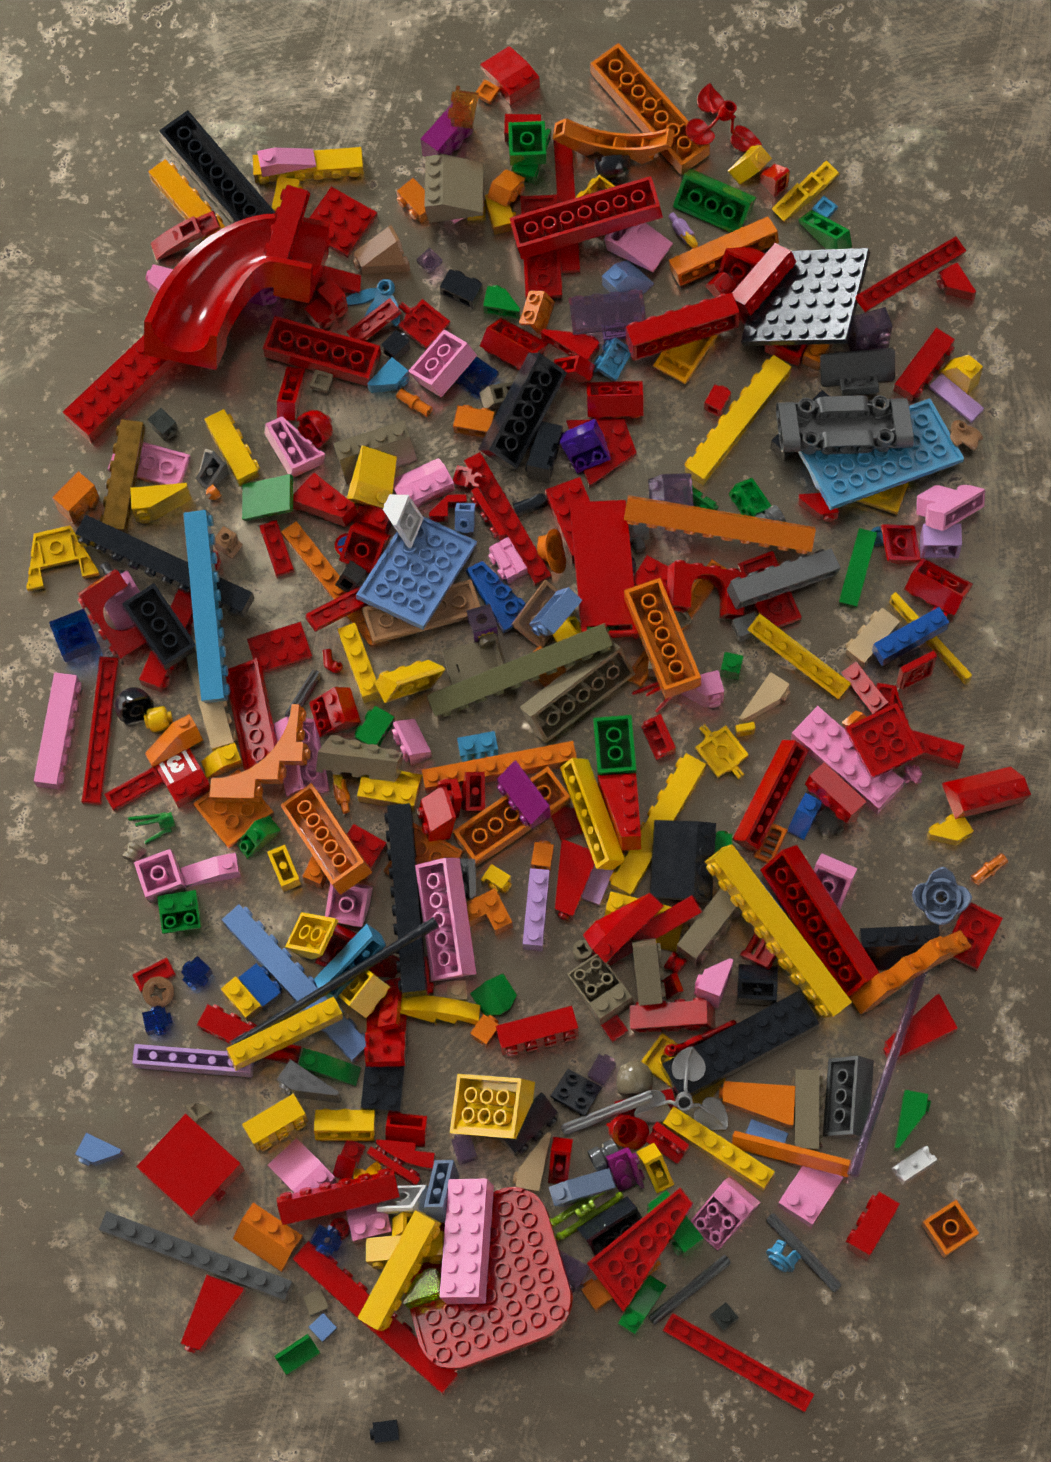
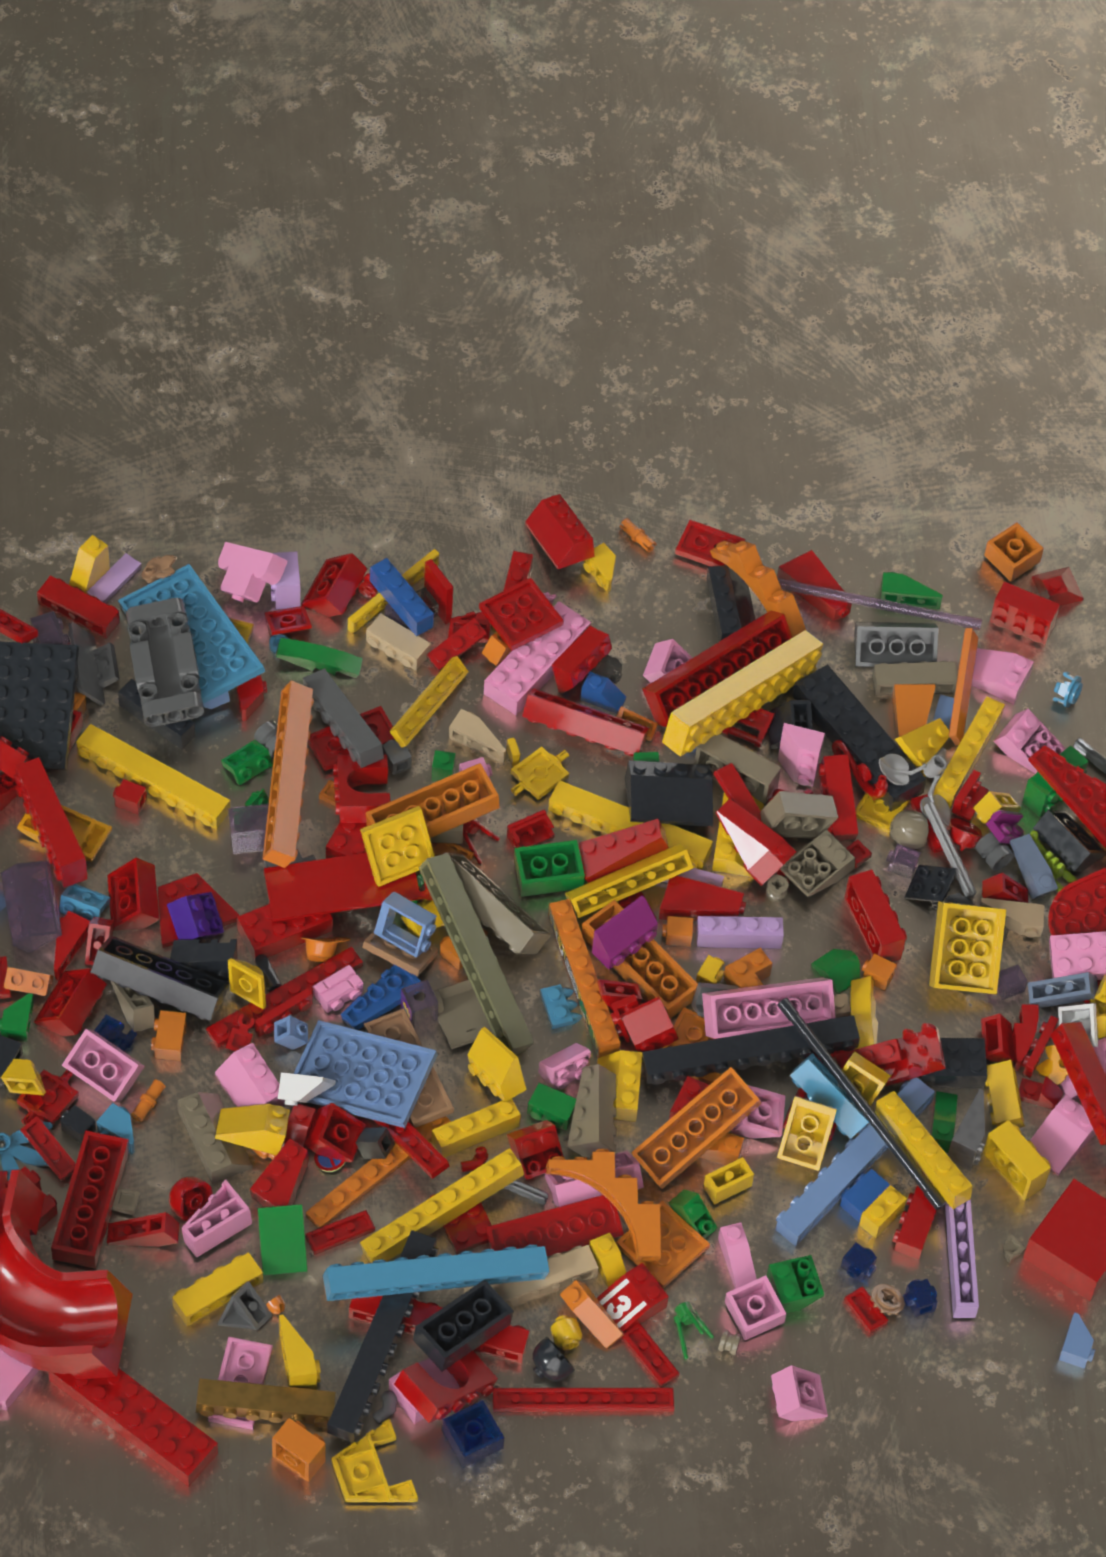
camera: 105 degrees left, 15 degrees down
bright pink brick [34,672,81,790] -> none
pearl dark grey brick [147,408,178,441] -> none
orange piece [332,773,350,814] -> none
red slope [429,494,467,523] -> none
dark grey axle [766,1213,841,1292] -> none
white hinge [891,1146,937,1185] -> none
sand blue brick [912,867,972,925] -> none
none -> yellow slope [1,1059,46,1095]
none -> yellow slope [228,958,266,1009]
none -> yellow plate [360,806,435,887]
none -> yellow brick [360,1148,524,1263]
none -> bright pink slope [771,1365,828,1421]
none -> yellow wing [895,718,949,768]
none -> red slope [1032,567,1084,606]

